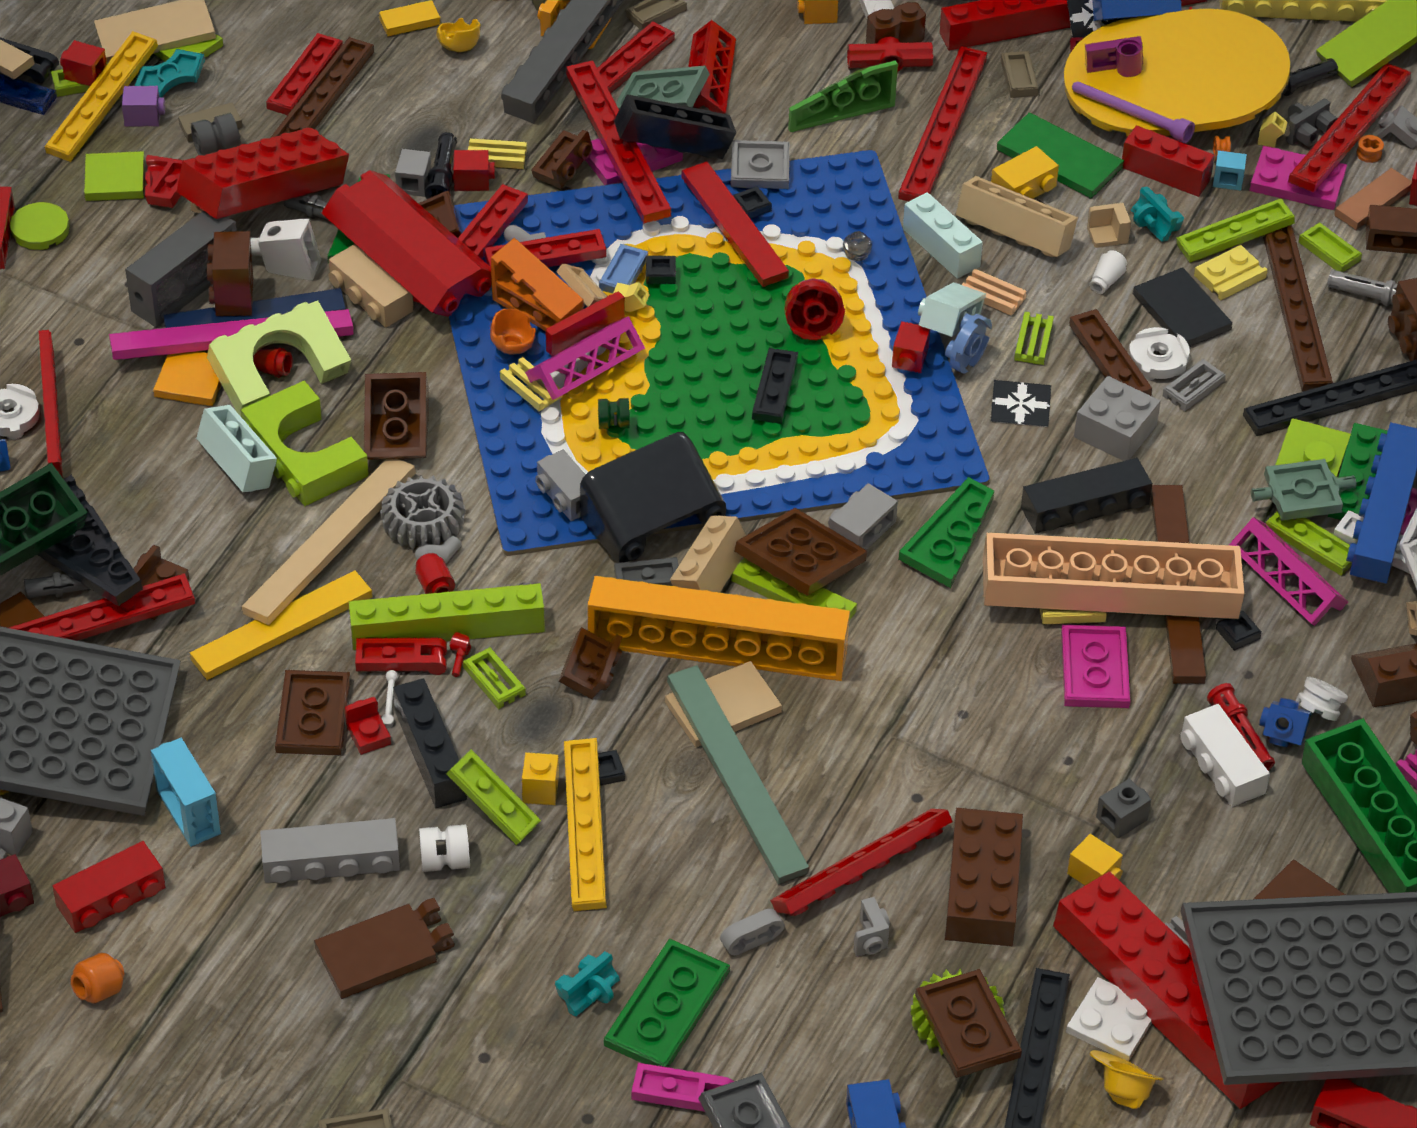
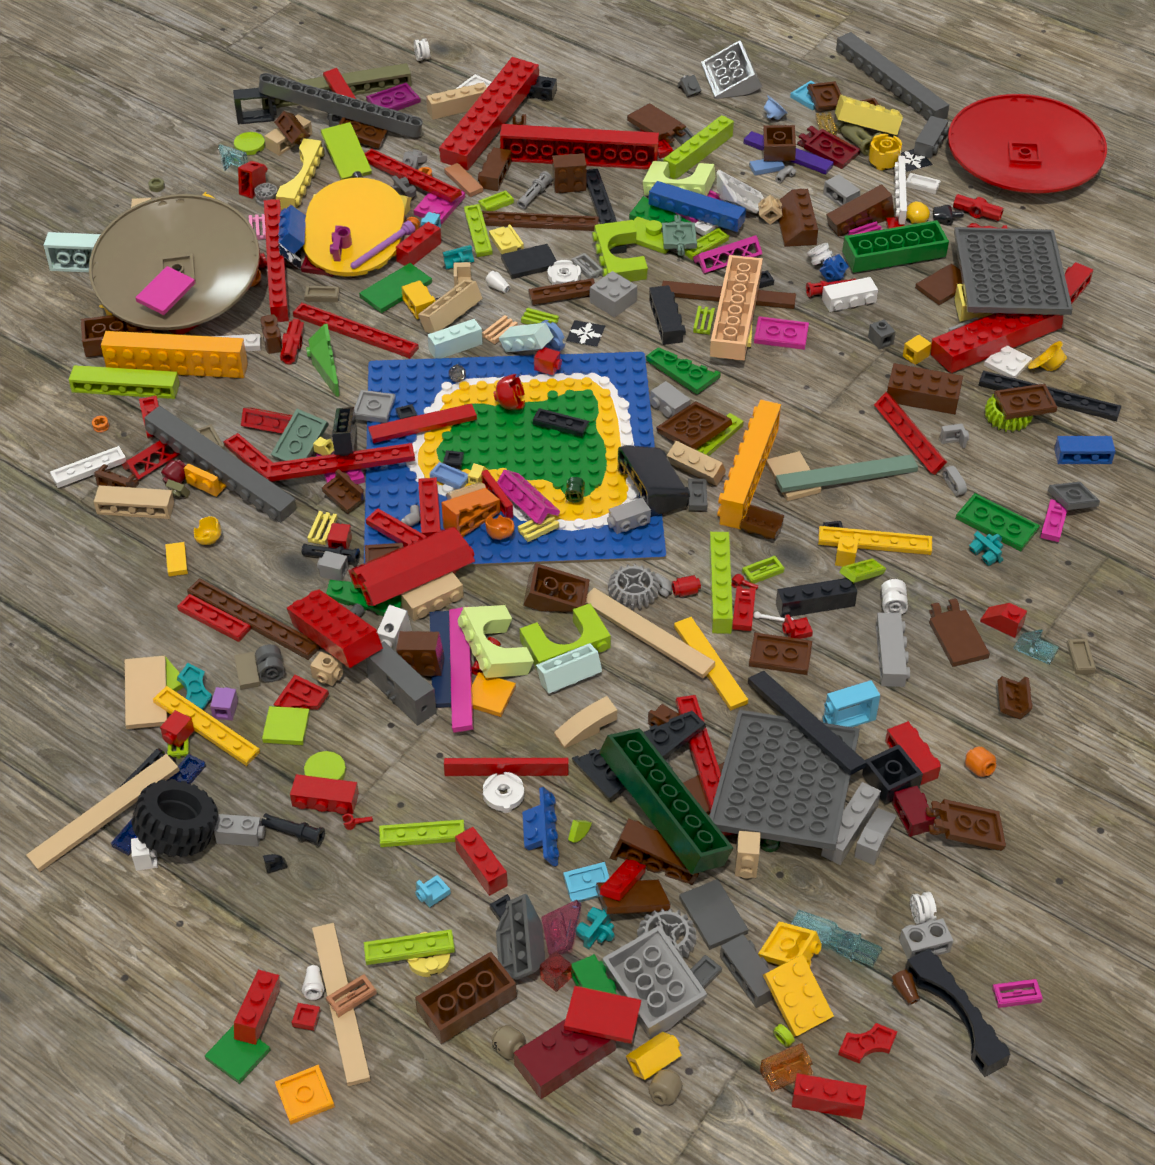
camera: 80 degrees left, 0 degrees up
none -> tan slope [554,696,617,749]
none -> lime arch [592,220,648,282]
none -> black tile [748,671,867,775]
none -> black brick [862,744,923,805]
none -> red slope [980,603,1027,638]
none -> reddish brown bracket [997,676,1033,719]
none -> clear light blue slope [1013,629,1059,665]

